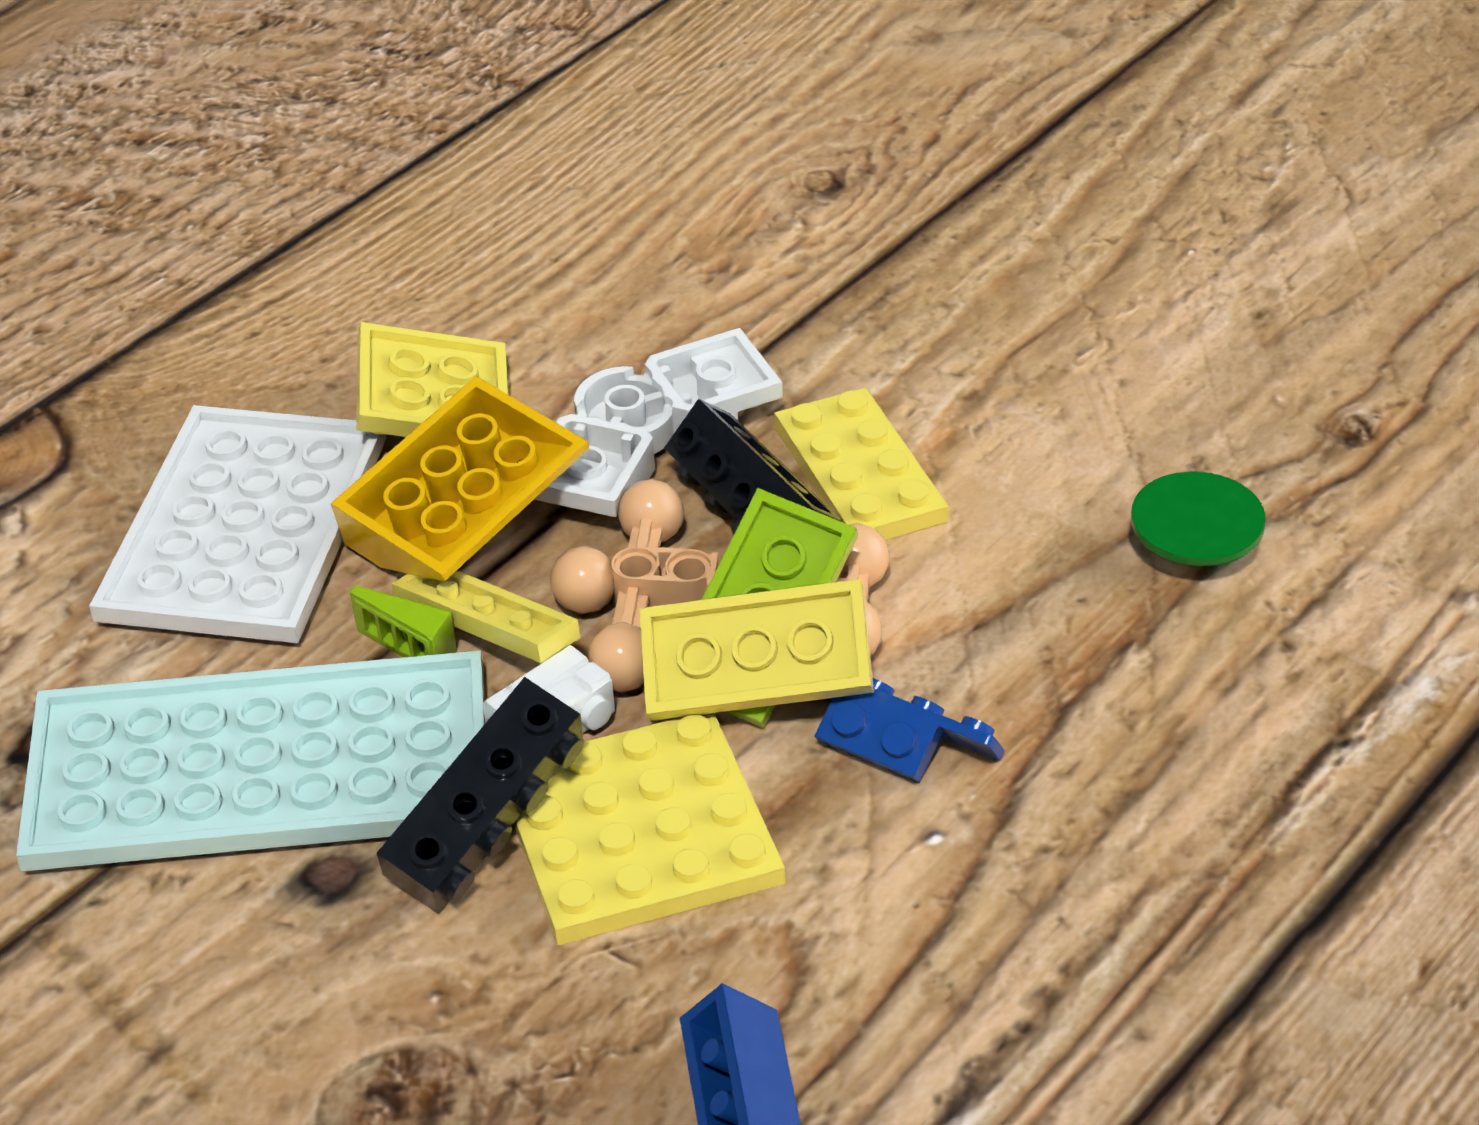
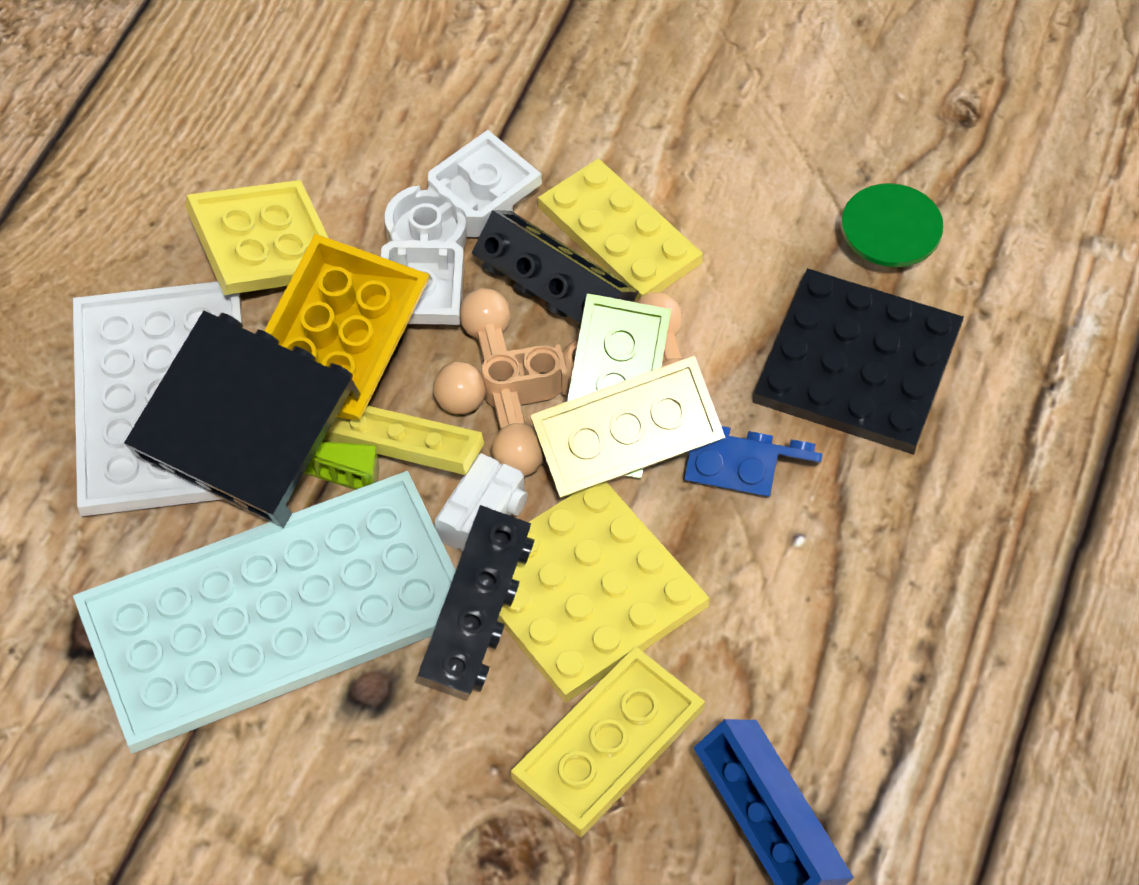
camera: 20 degrees left, 15 degrees up
none -> black panel [124,310,361,529]
none -> light yellow plate [511,646,705,838]
none -> black plate [753,268,964,455]

